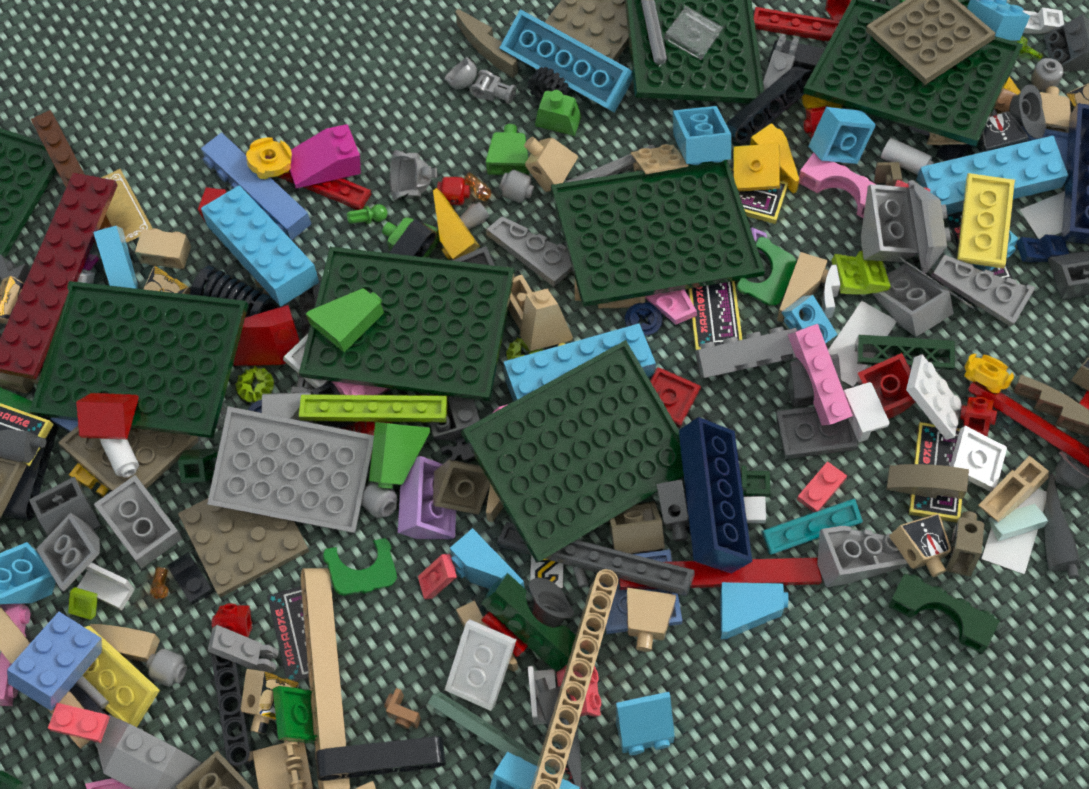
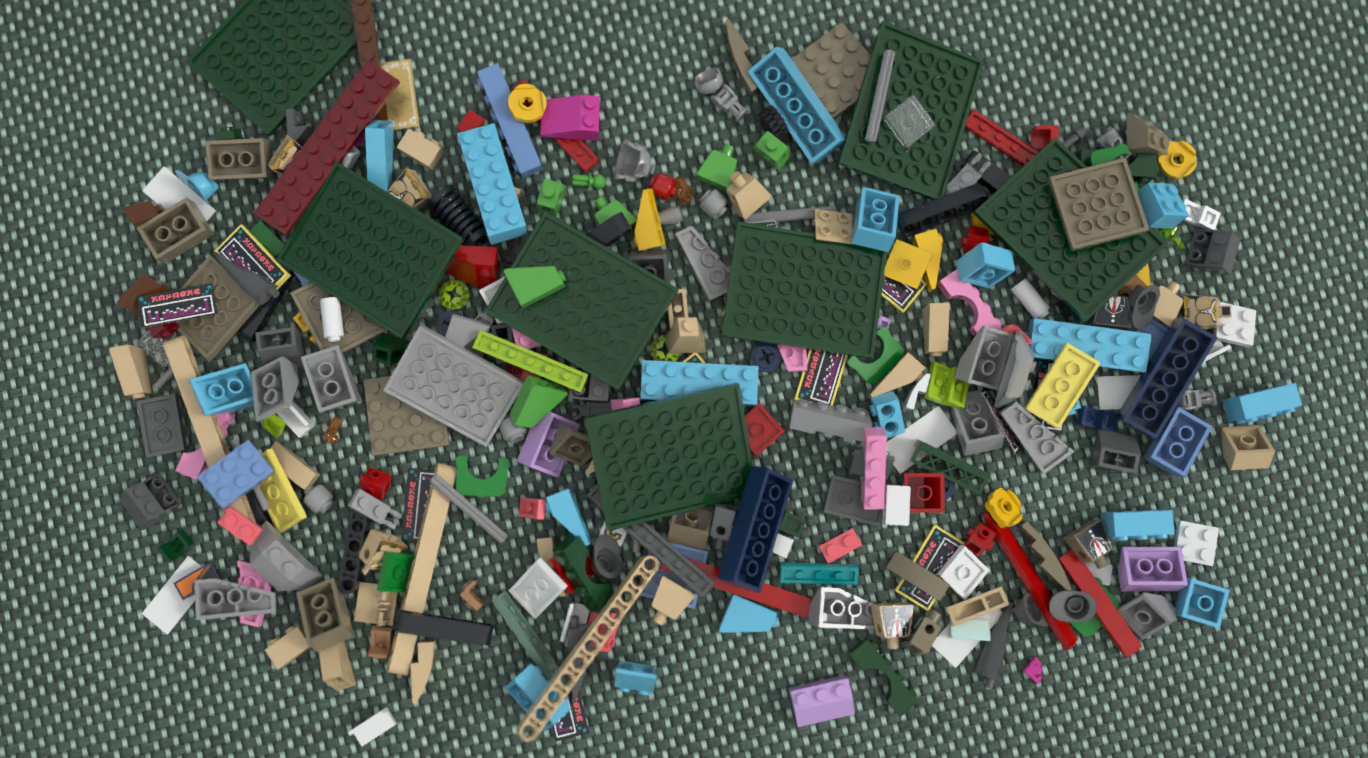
camera: 15 degrees right, 20 degrees up
red slope [76,393,139,440] -> none
black slope [167,552,213,605] -> none
dark tan bracket [874,162,902,186] -> none
white plate [906,354,962,440] -> none
light grey head [1031,58,1064,91] -> none
none -> light grey axle [430,474,508,543]
none -> bright green torso [537,178,567,218]
none -> lavender slope [789,675,855,727]
none -> tan slope [922,303,949,357]

